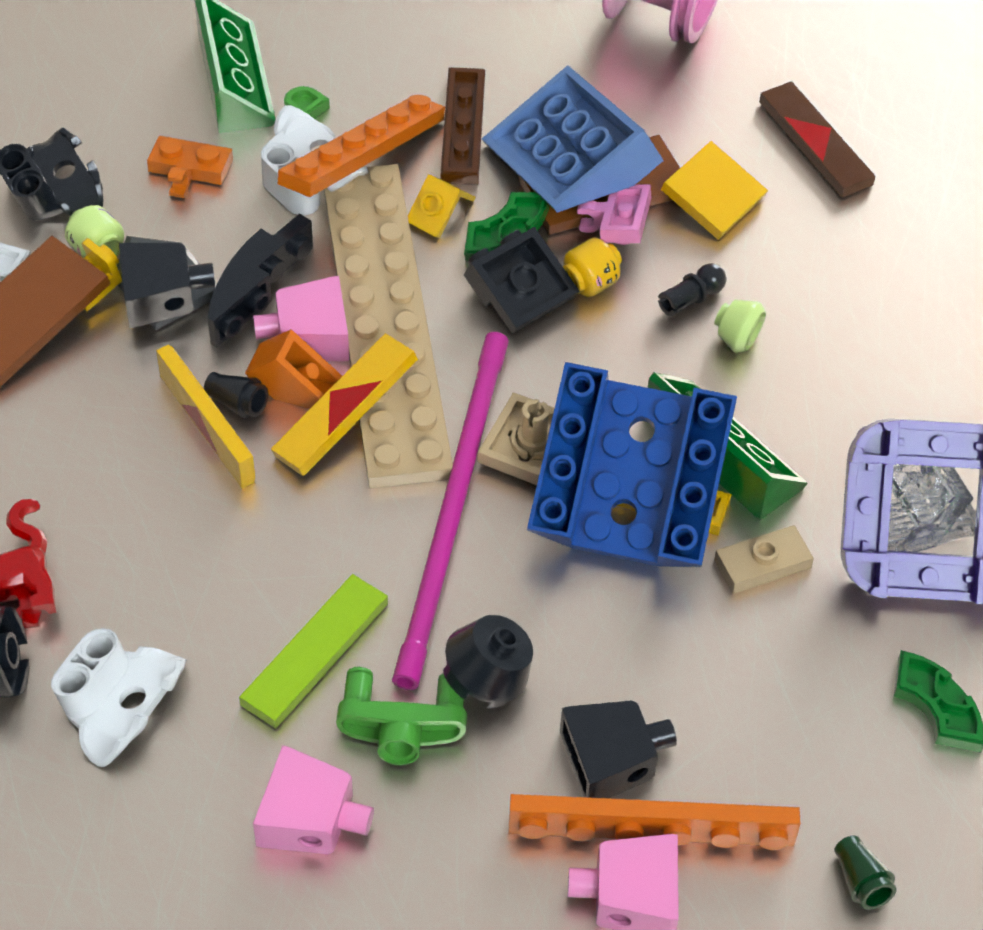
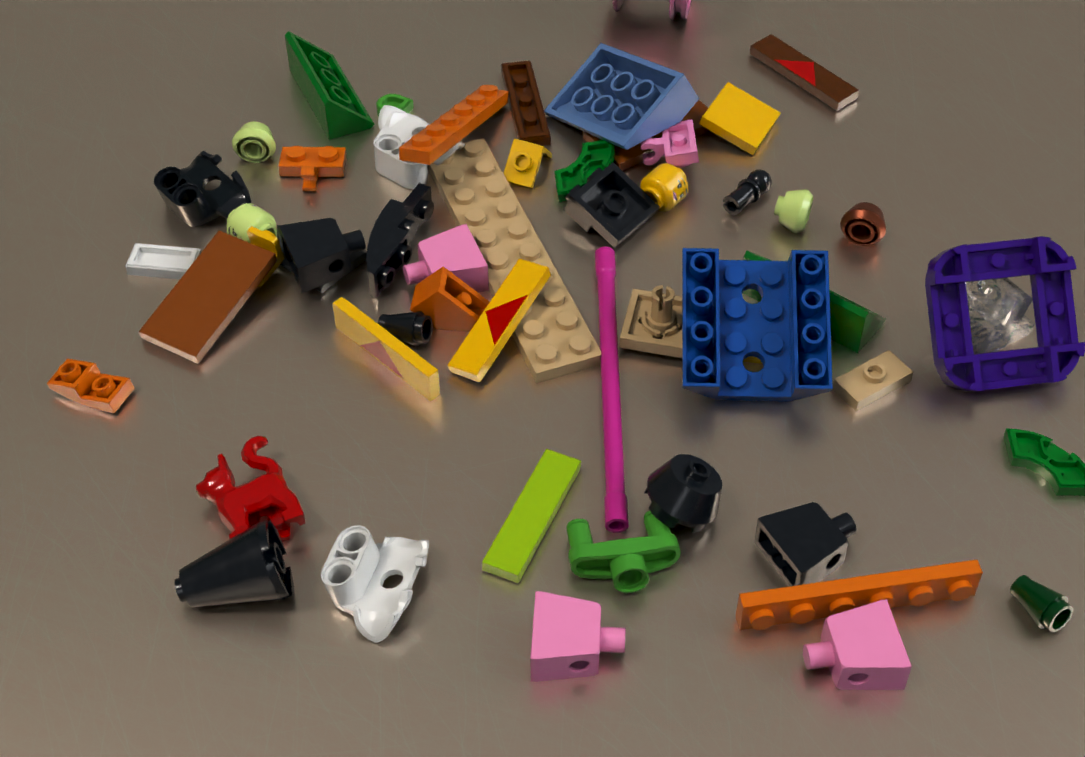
camera: 10 degrees left, 5 degrees down
none -> yellowish green cone [232,121,276,163]
none -> copper cone [840,202,886,246]

